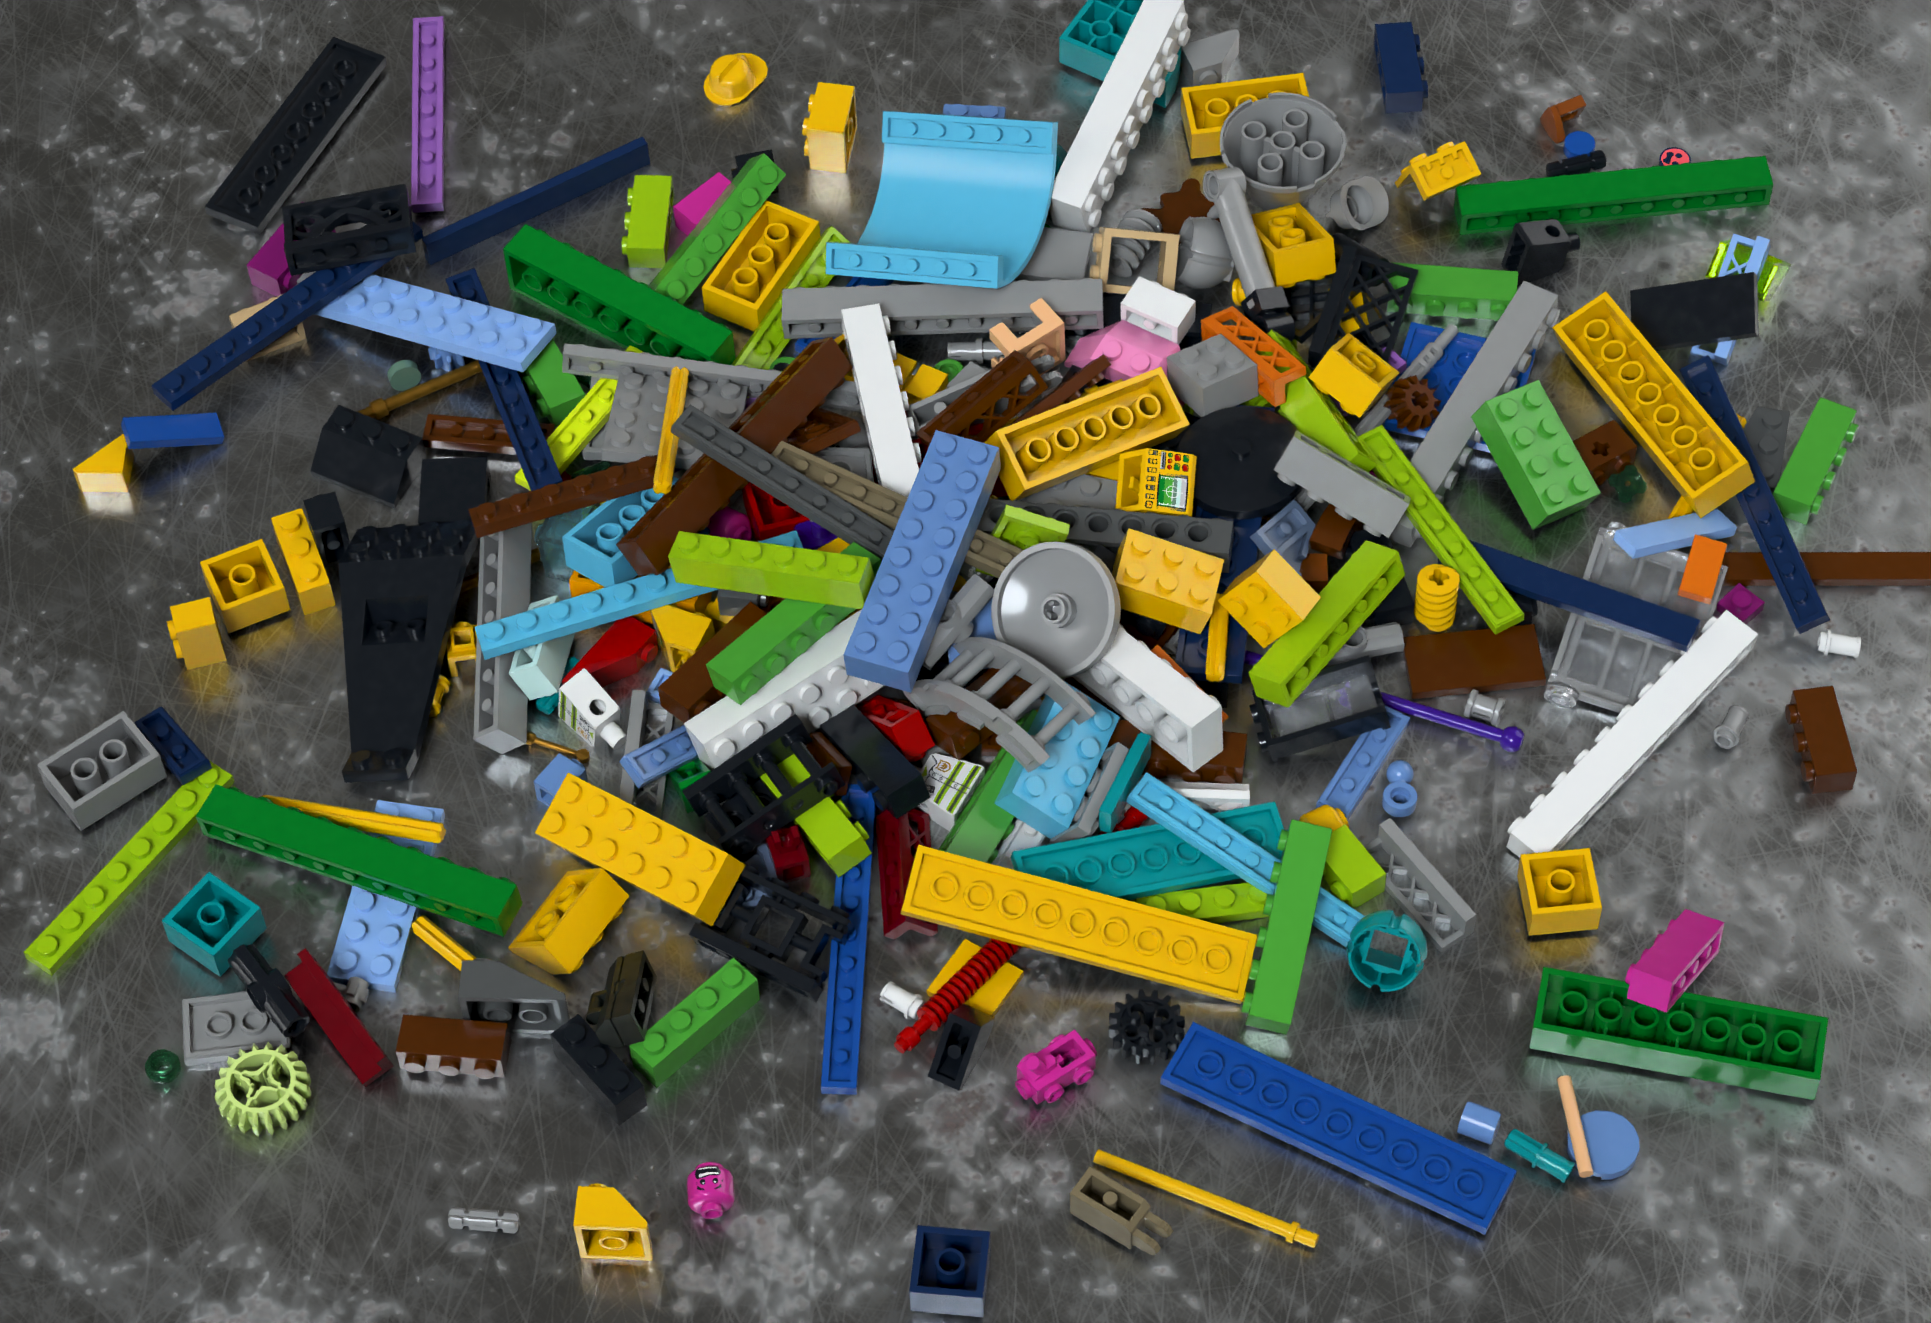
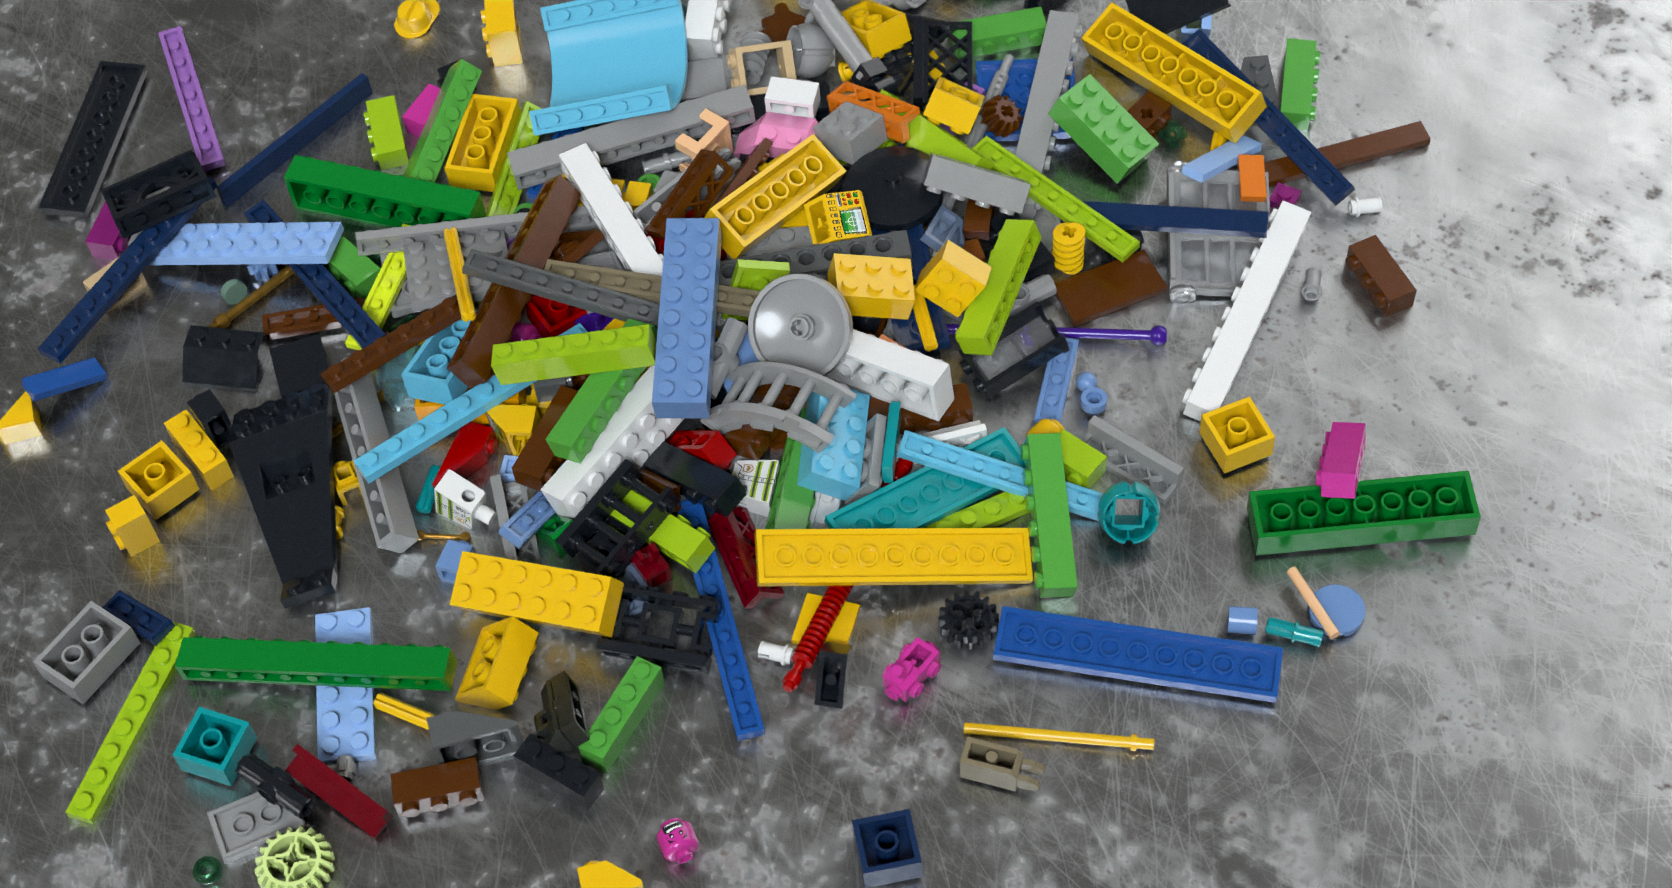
camera: 15 degrees left, 0 degrees up
yellow axle [261,795,446,843] -> none
light aqua brick [509,595,575,701] -> none
light grey bush [1464,689,1506,728] -> none

